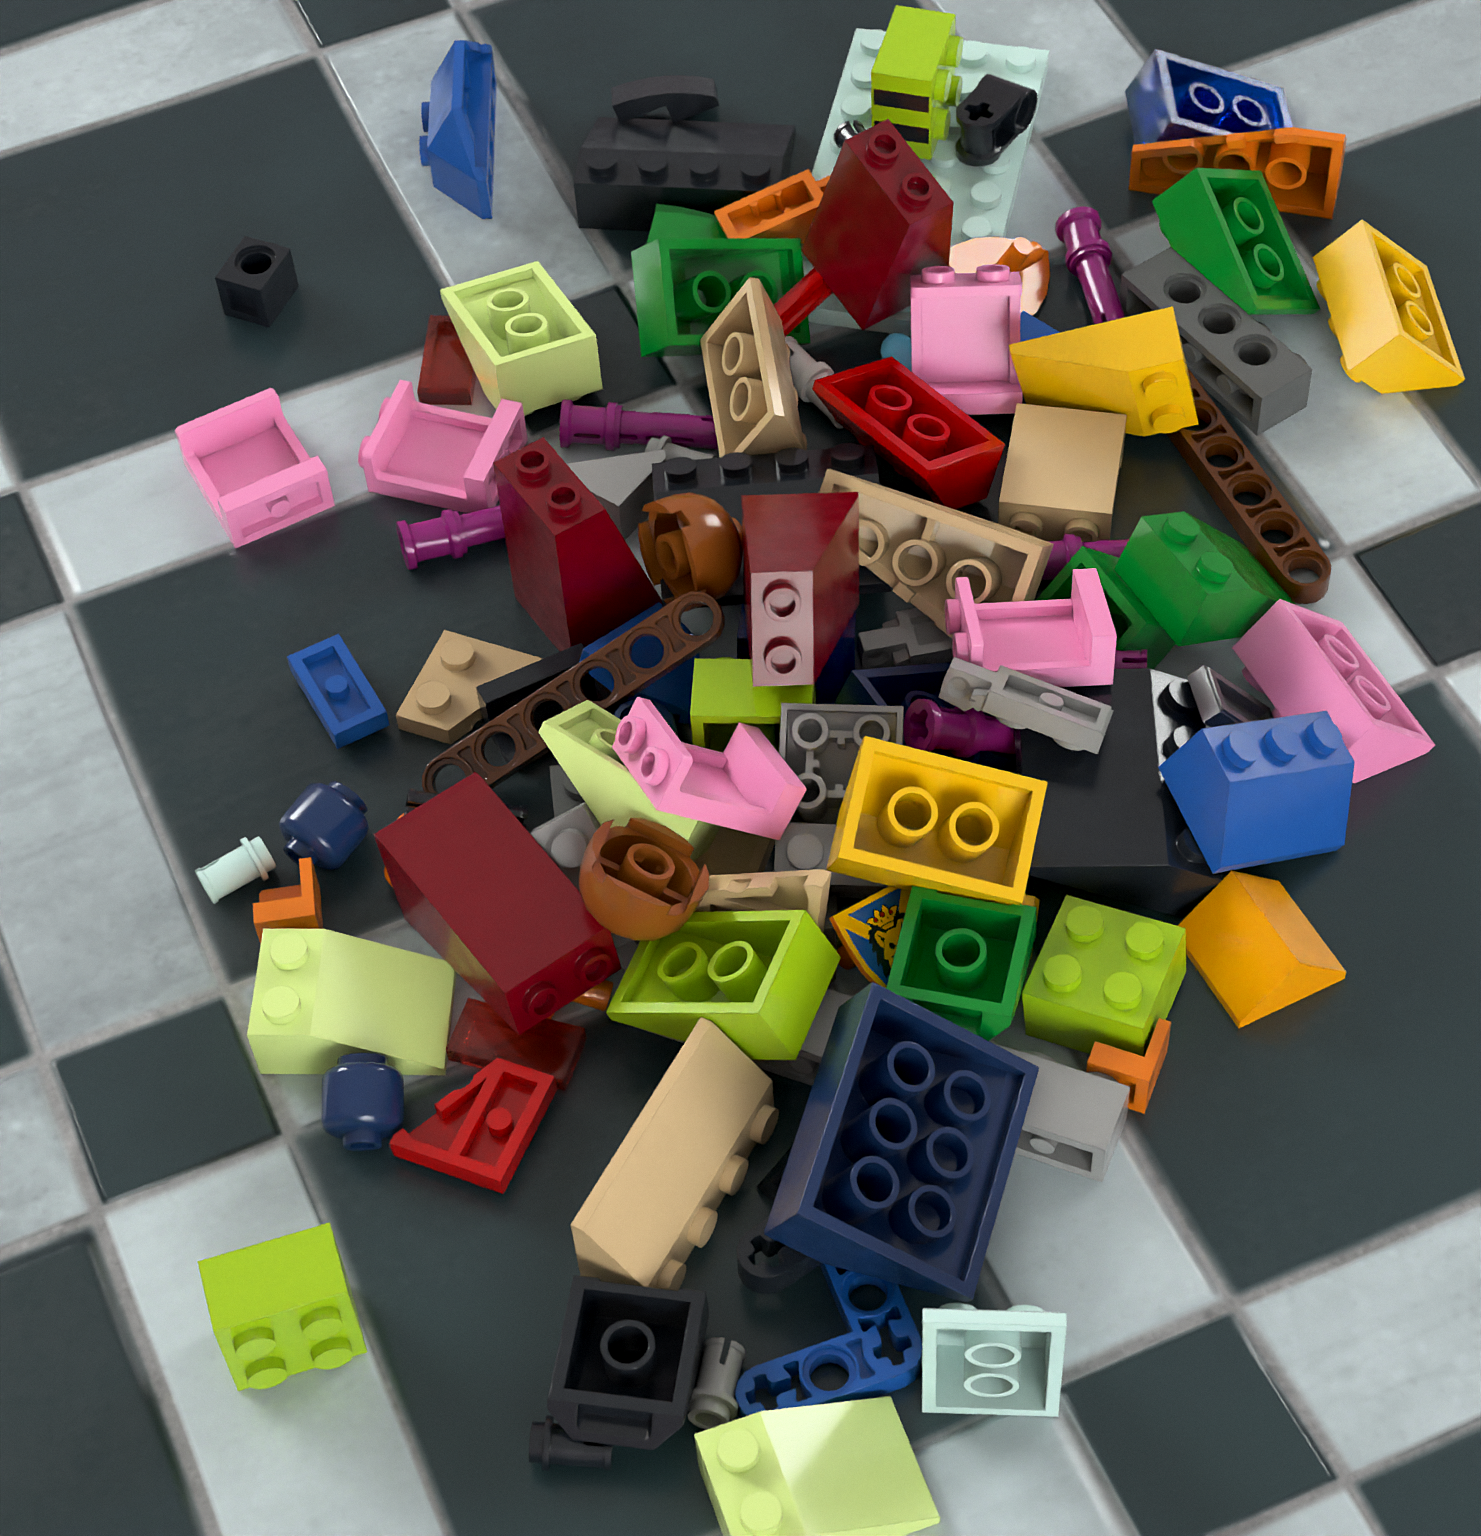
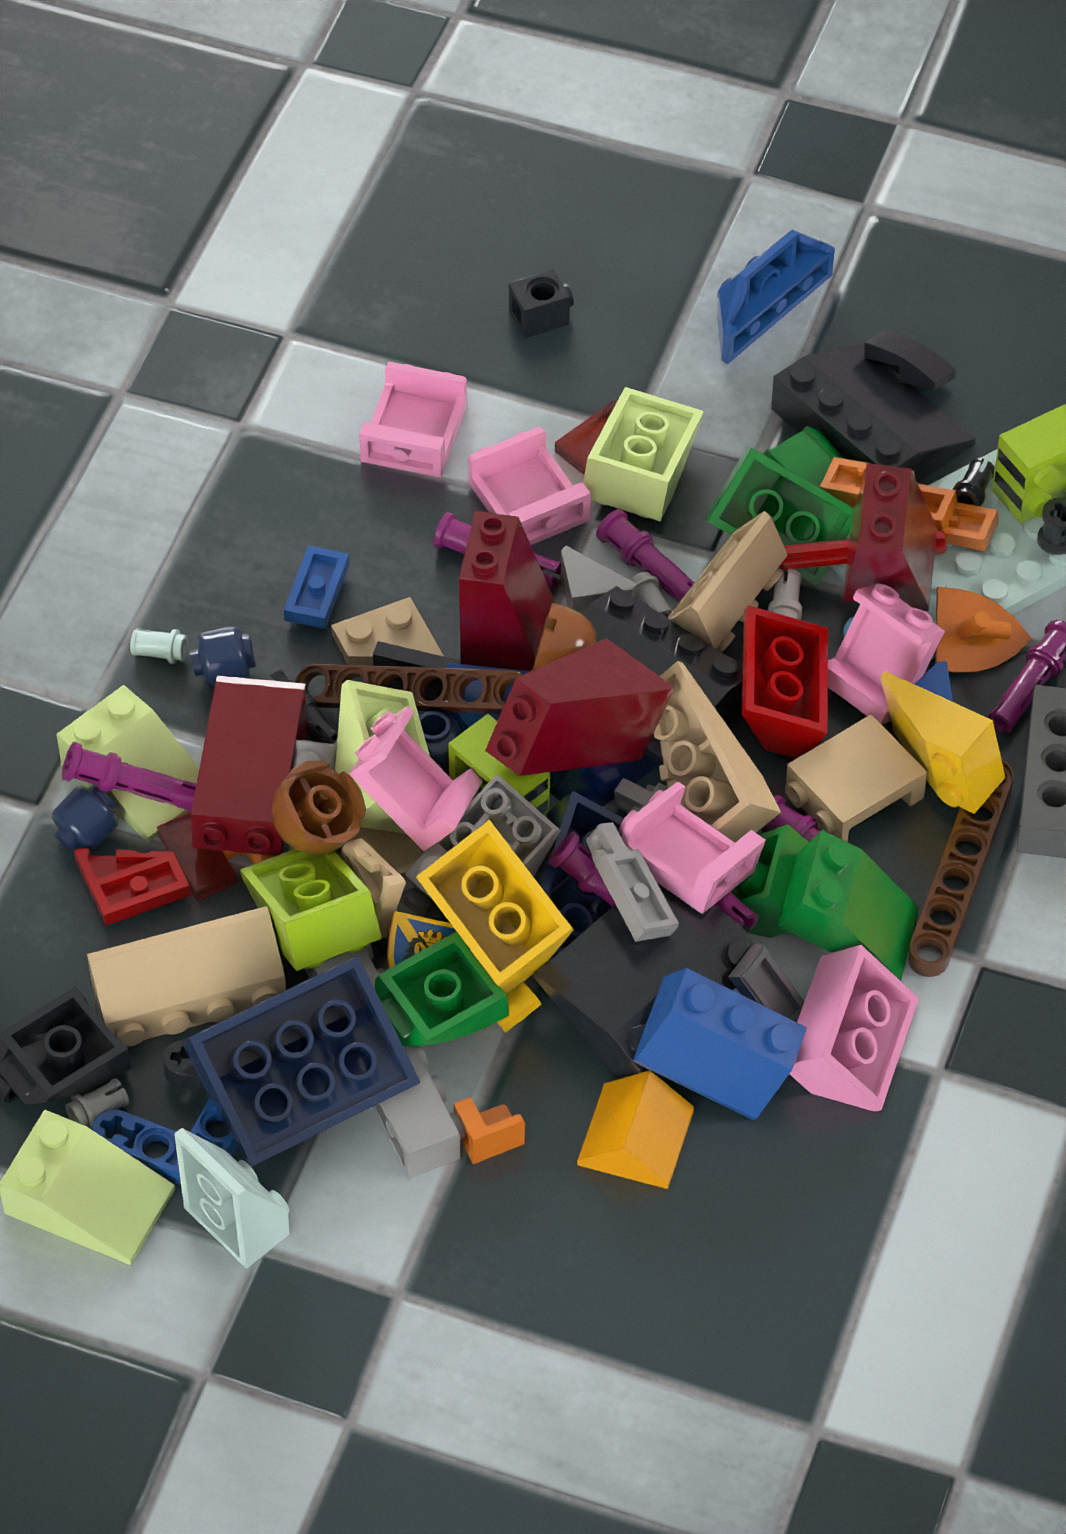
camera: 40 degrees right, 0 degrees up
orange panel [253,857,323,945] -> none
lime brick [1022,895,1186,1057] -> none
none -> magenta pin [62,741,197,812]

